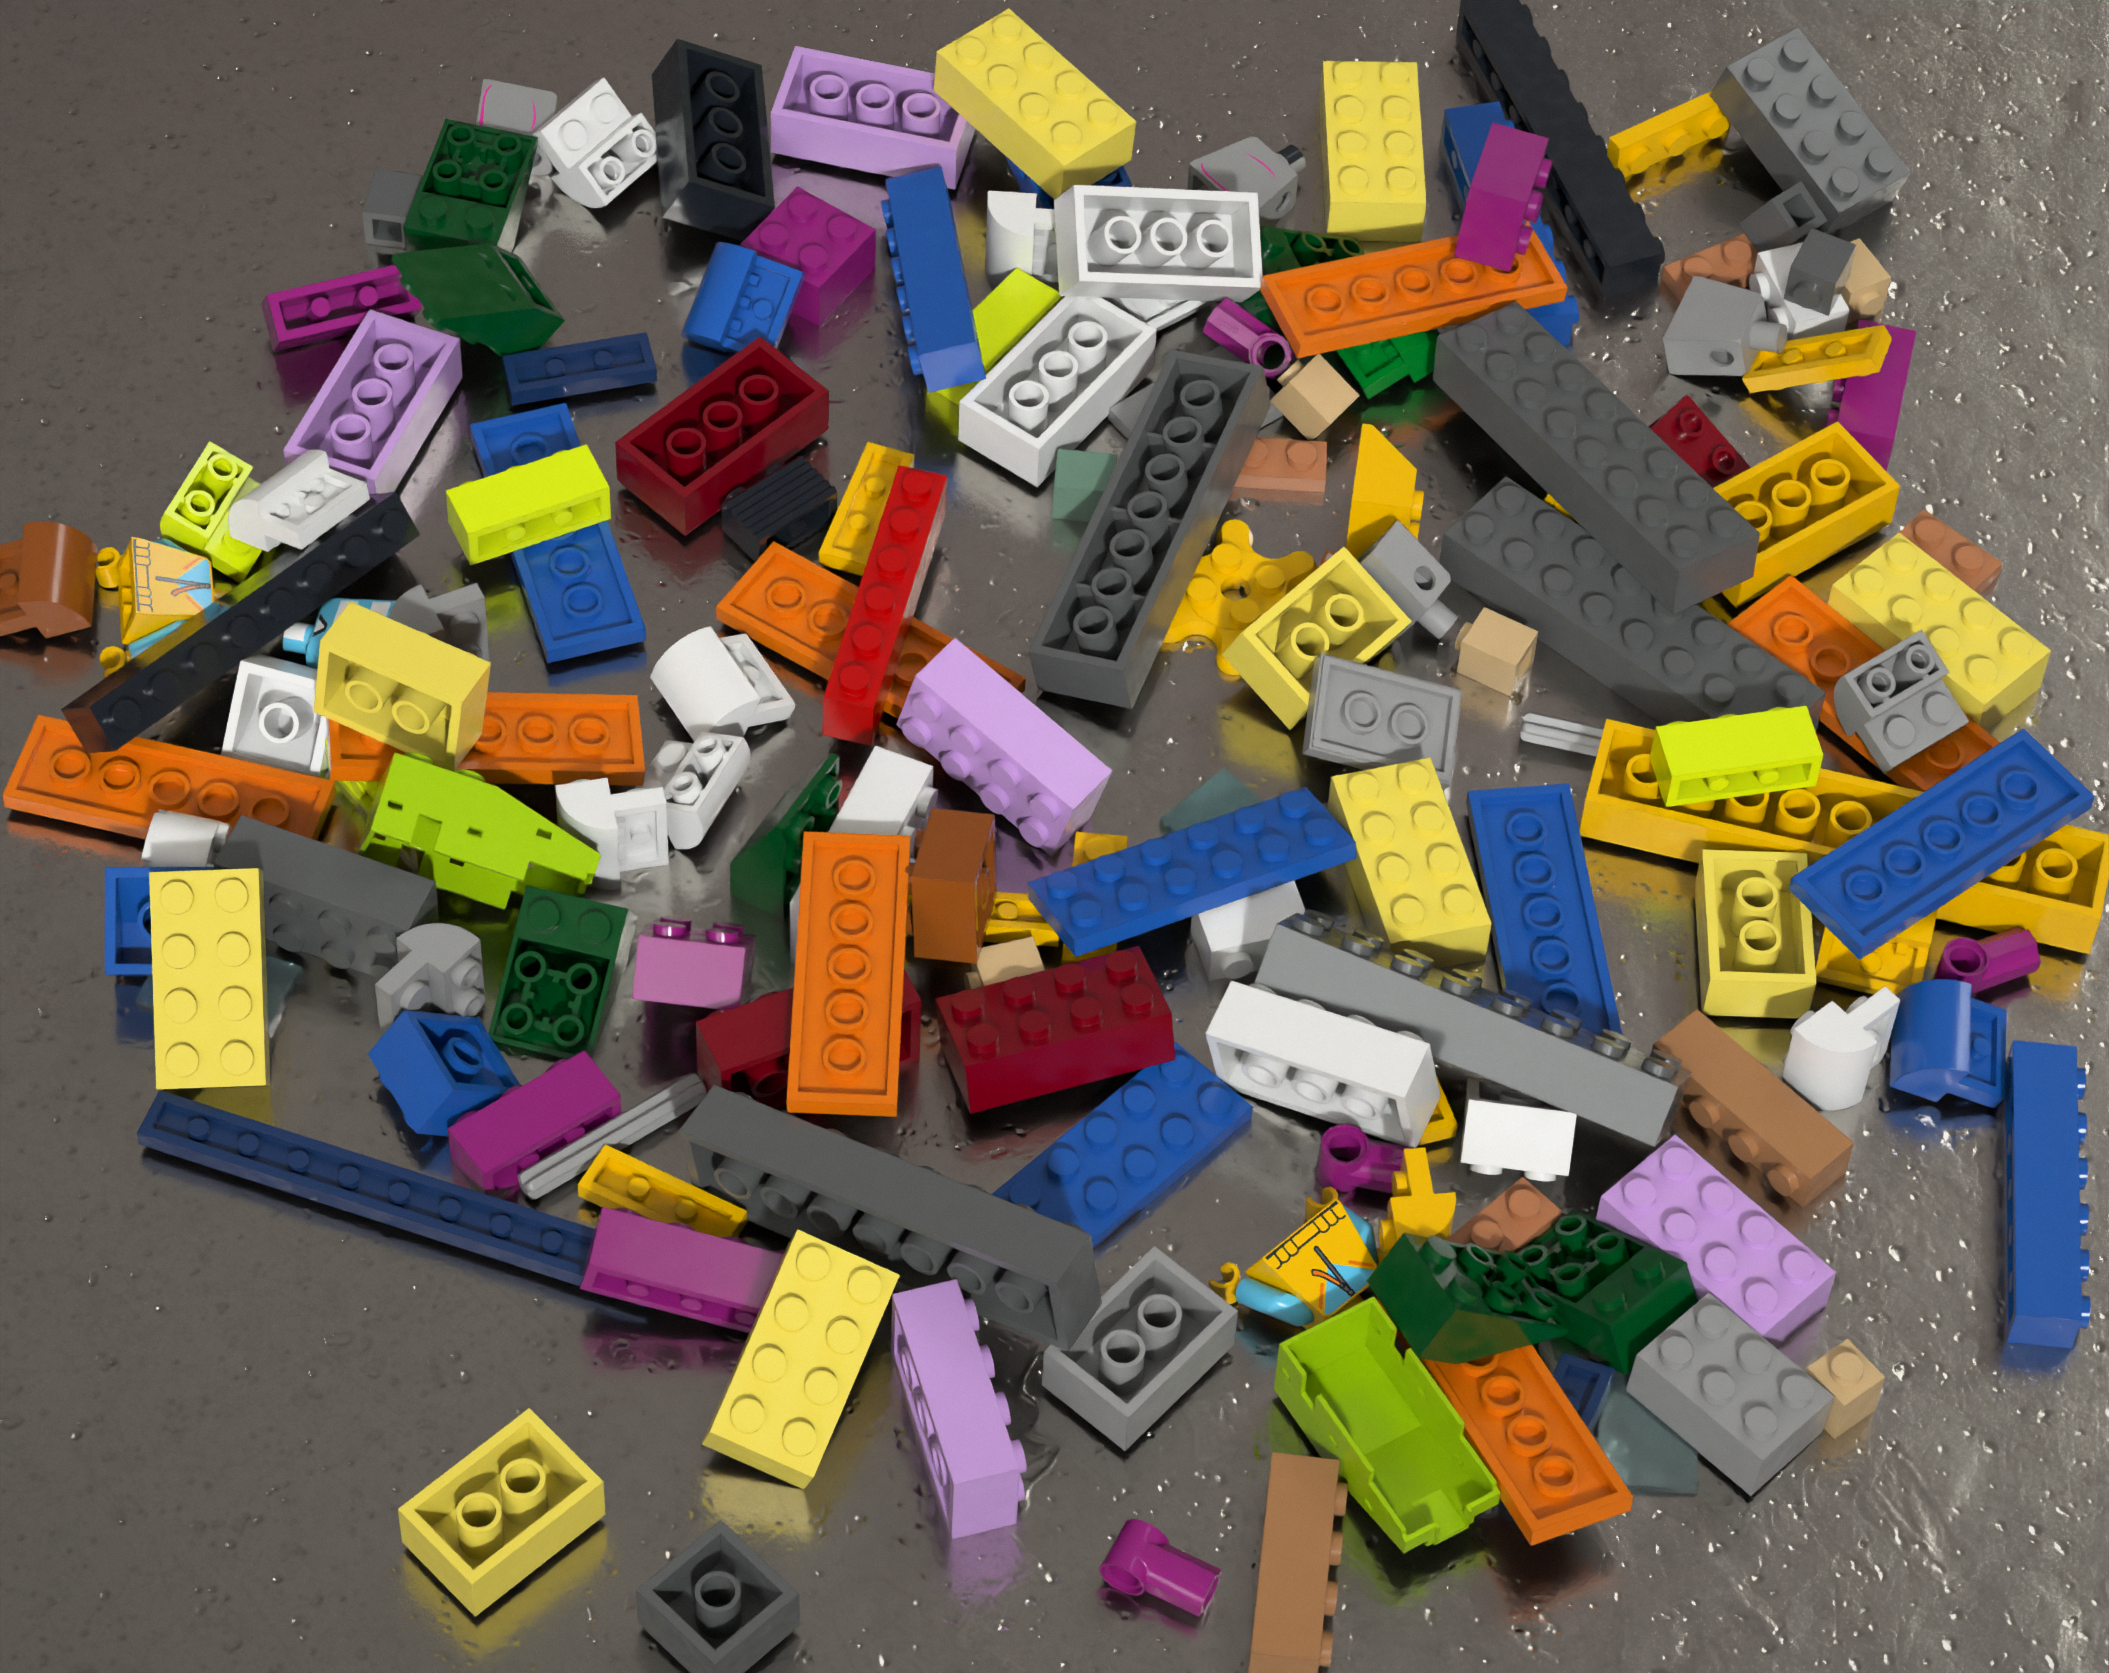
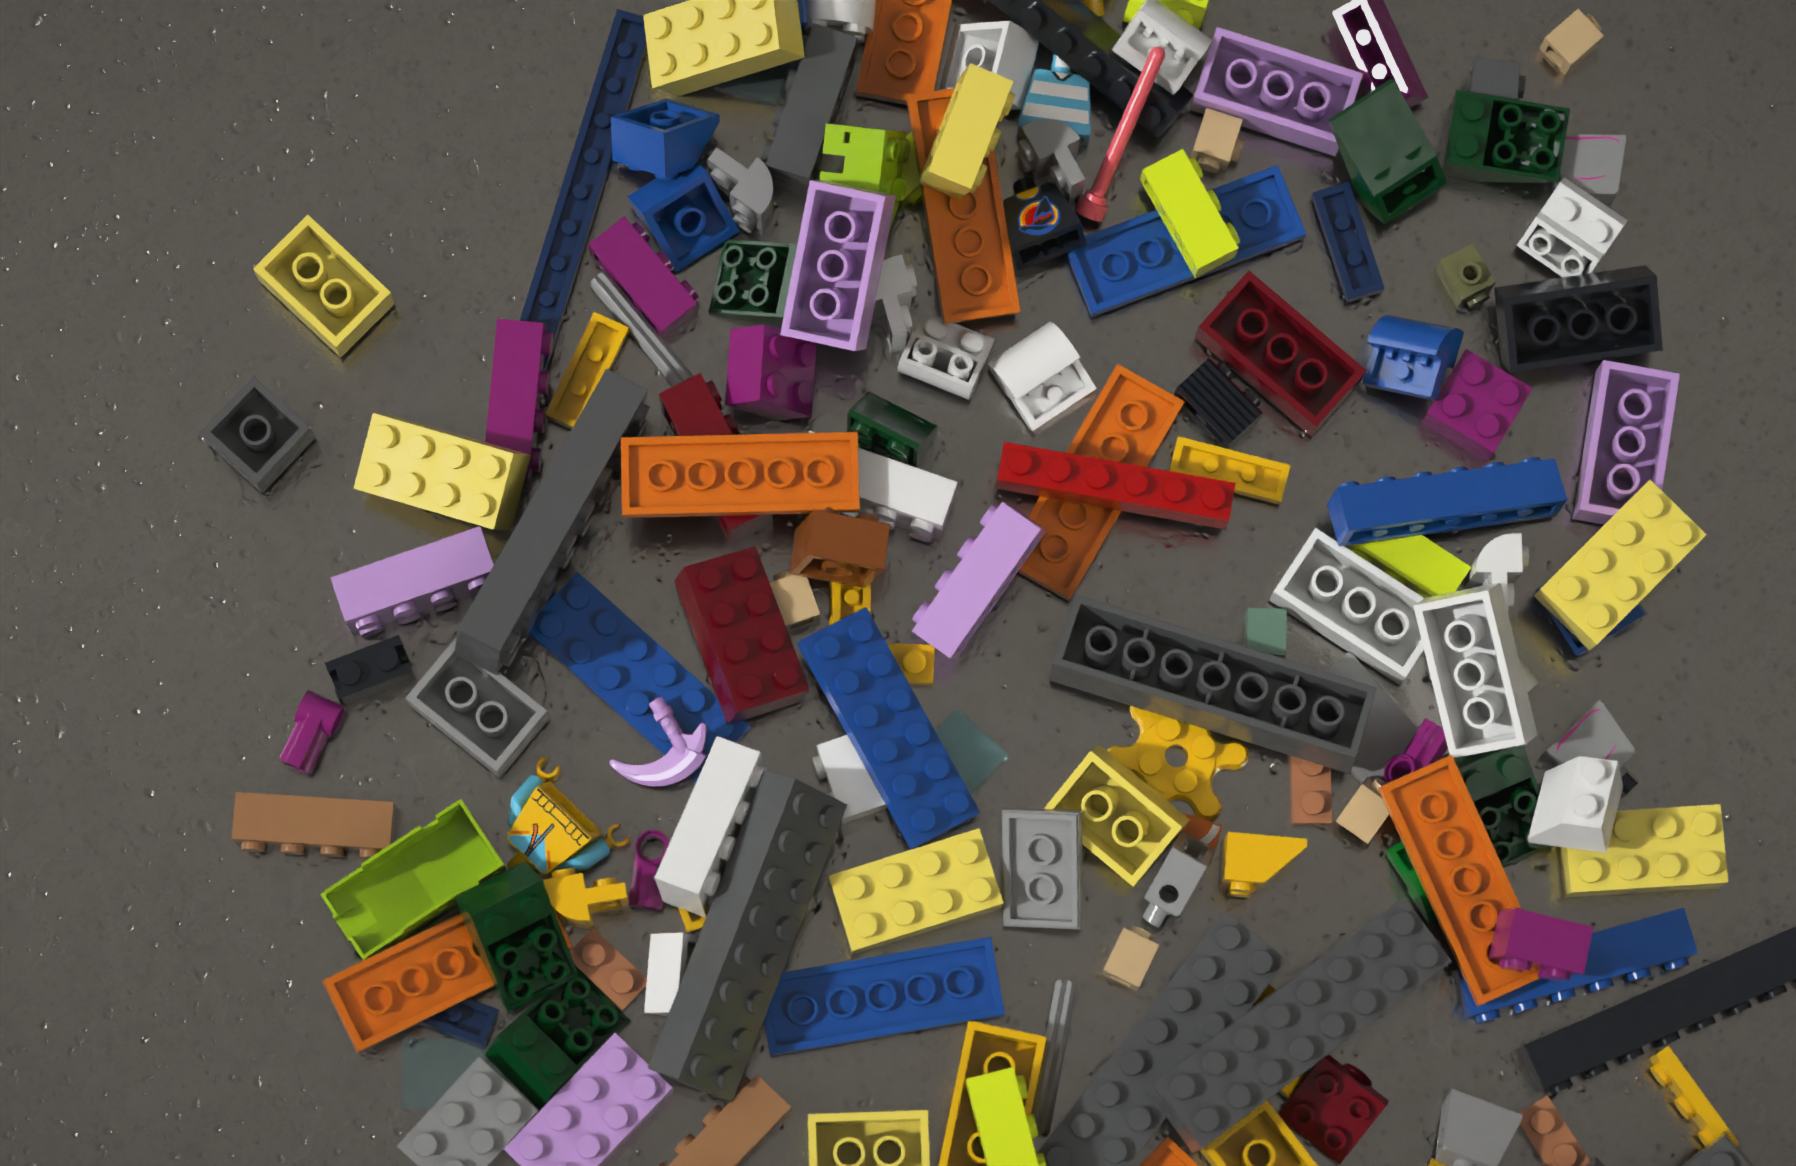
camera: 85 degrees right, 25 degrees up
none -> black brick [325,635,416,706]
none -> lavender piece [609,697,707,787]
none -> blue slope [611,98,720,180]
none -> lavender brick [780,180,896,351]
none -> black torso [1003,177,1087,271]
none -> coral piece [1074,46,1165,222]
none -> tan brick [1191,108,1244,173]
none -> olive brick [1435,243,1496,309]
none -> white slope [1528,756,1623,853]
none -> tan brick [1539,9,1604,76]

